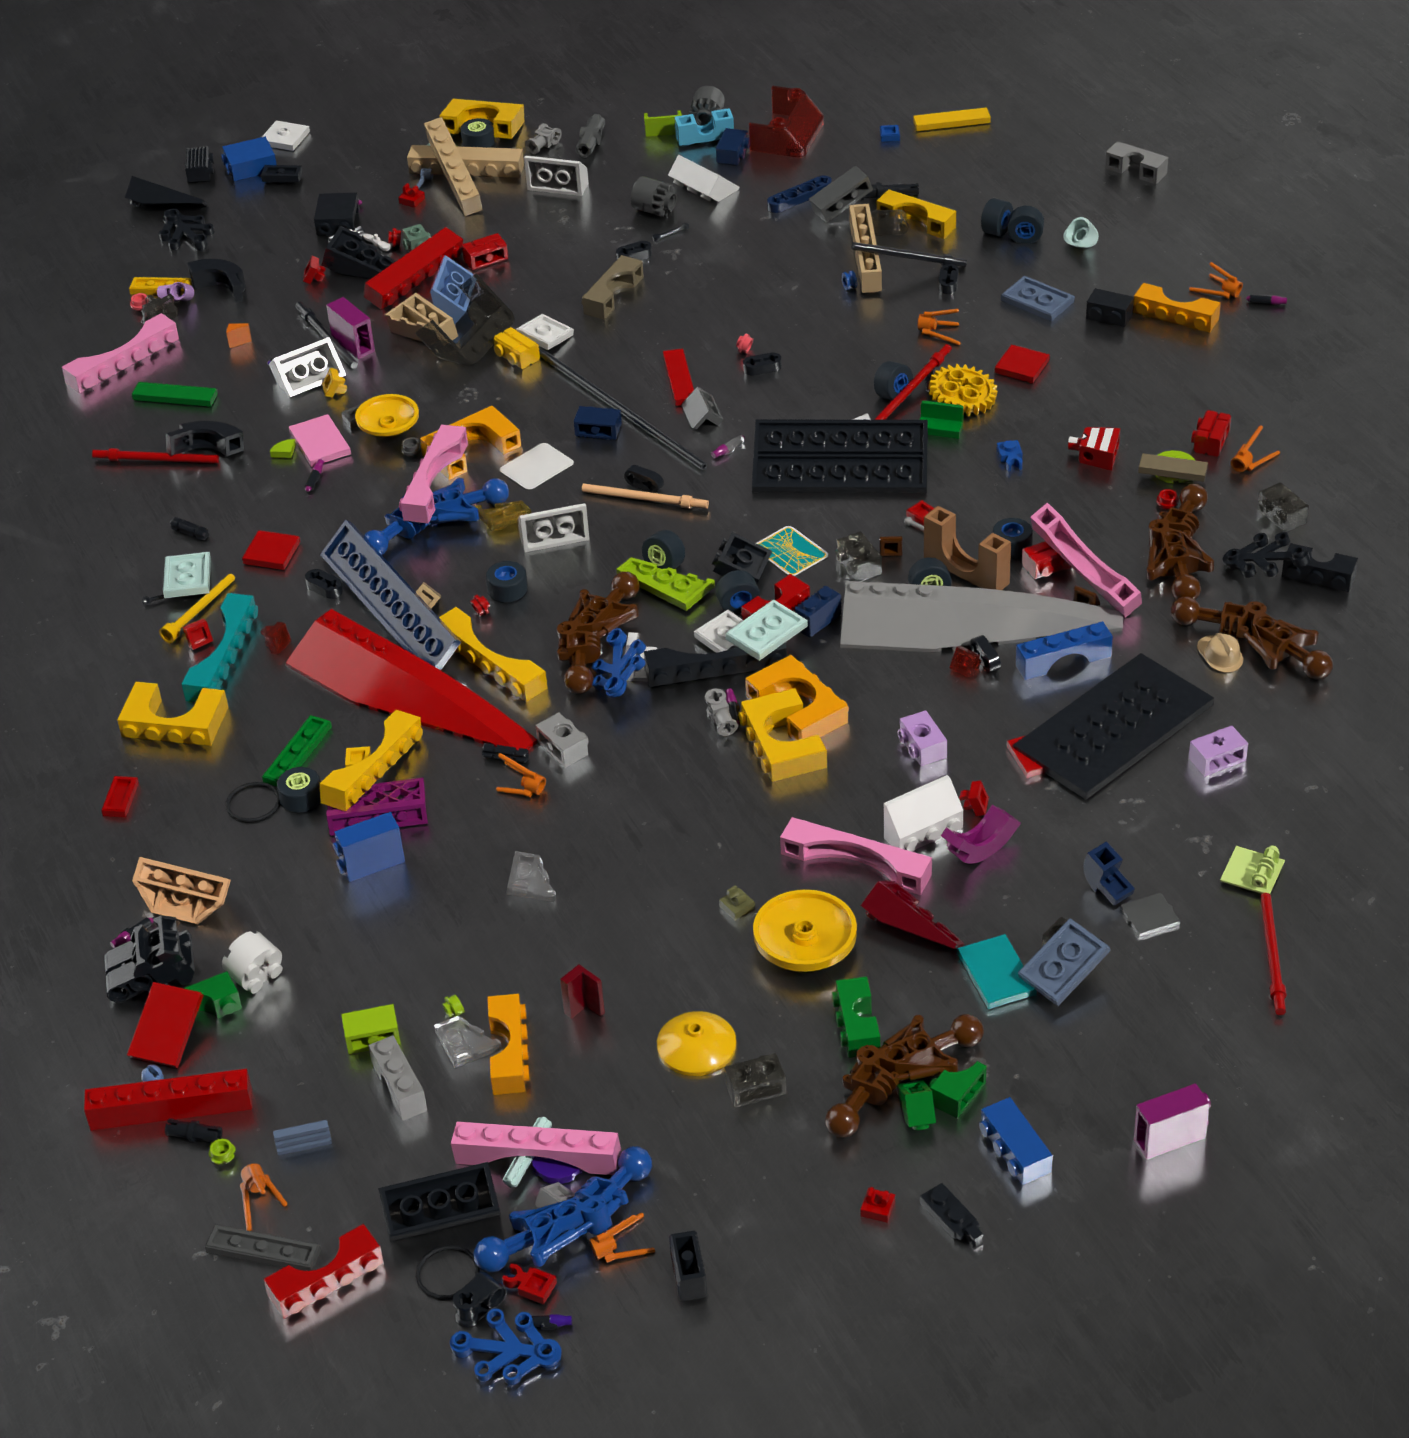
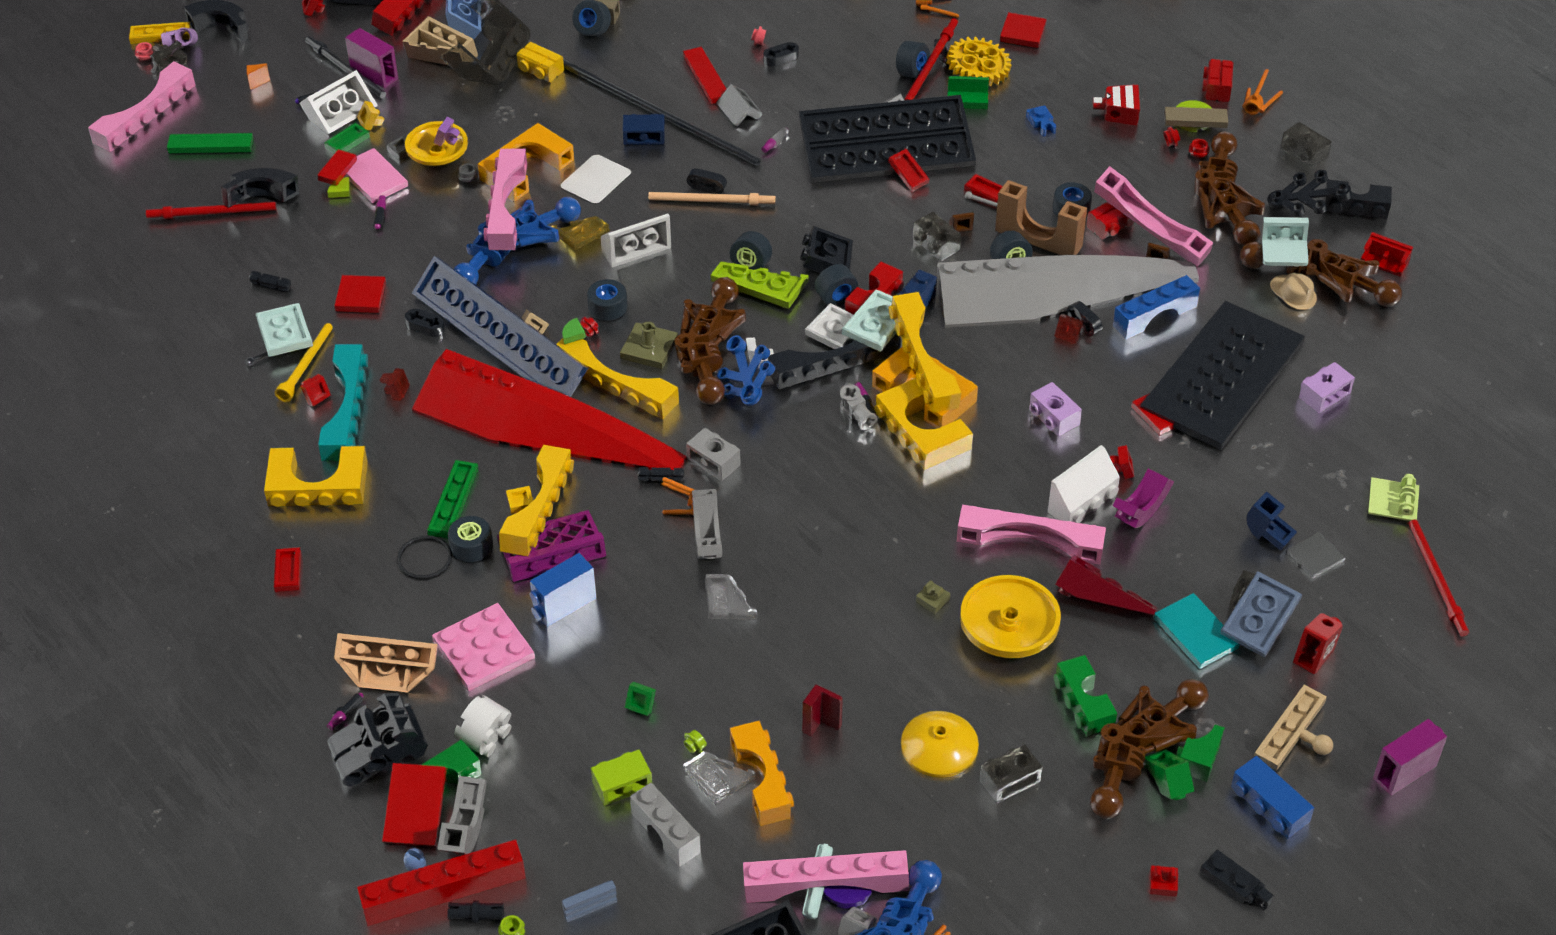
camera: 15 degrees left, 5 degrees up
white plate [516,314,574,350] -> none
teal sticker [756,526,828,576] -> none
none -> red tile [317,149,357,186]
none -> green tile [324,123,370,154]
none -> bright pink plate [432,603,535,691]
none -> medium lavender tile [434,117,460,146]
none -> light grey arch [437,776,487,854]
none -> bright green tile [562,318,586,344]
none -> black wheel [572,0,611,36]
none -> olive tile [620,322,678,369]
none -> green tile [624,682,656,716]
none -> light grey arch [692,489,722,559]
none -> red tile [888,149,930,192]
none -> yellow arch [889,292,961,413]
none -> red plate [1163,127,1180,147]
none -> tan plate [1254,685,1333,771]
none -> light aqua bracket [1262,217,1309,267]
none -> red torso [1293,613,1343,675]
none -> red hinge [1361,232,1413,277]

